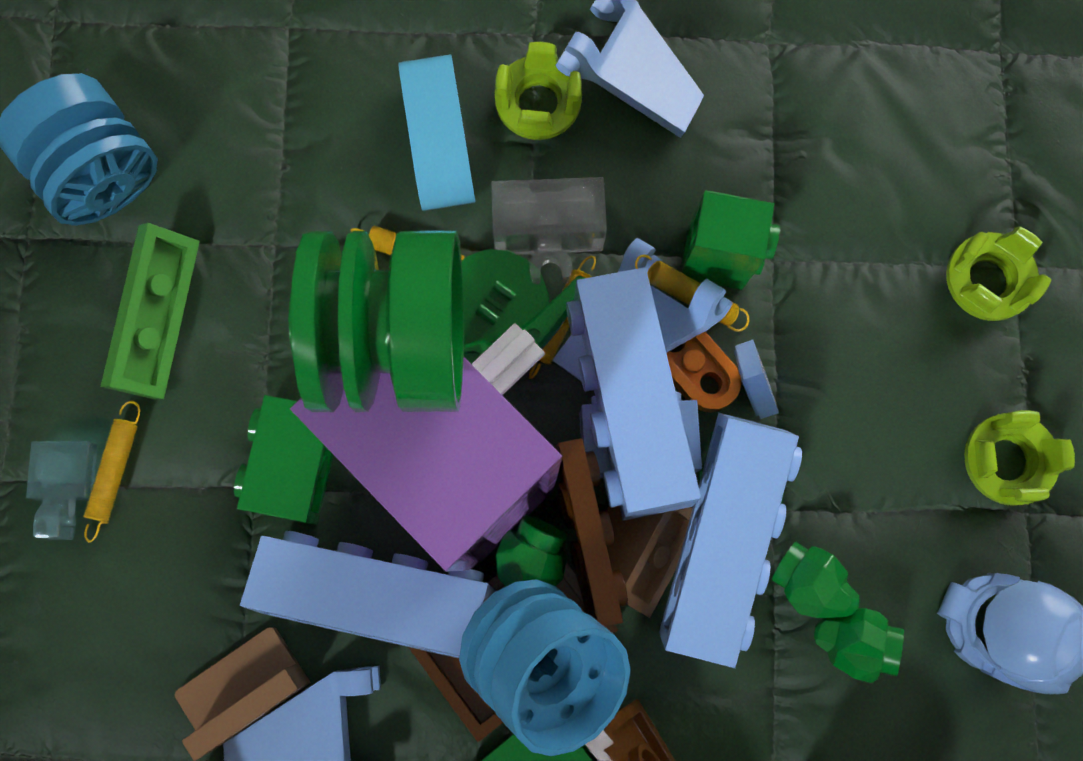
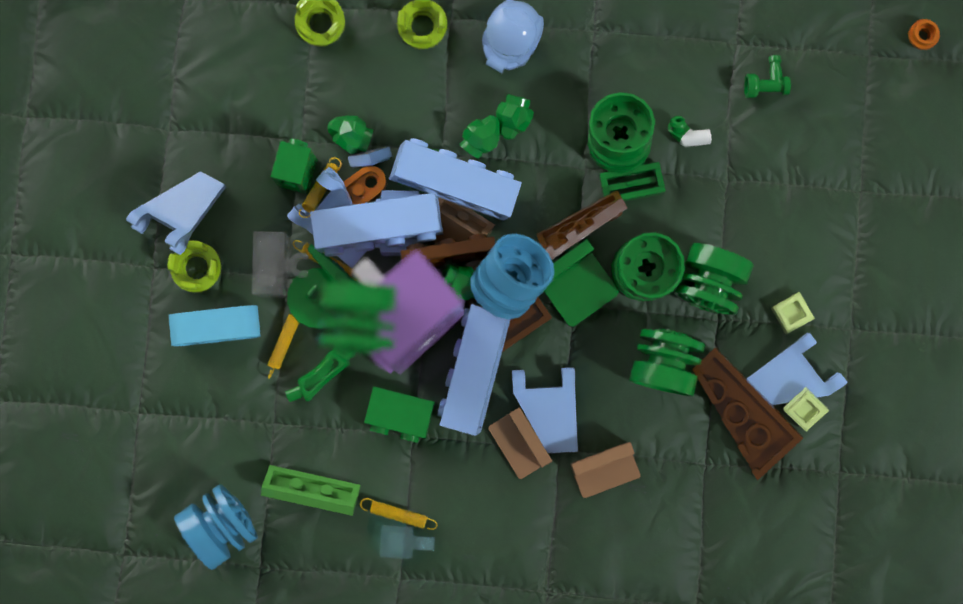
camera: 85 degrees left, 5 degrees up
none -> green rock [327,116,373,154]

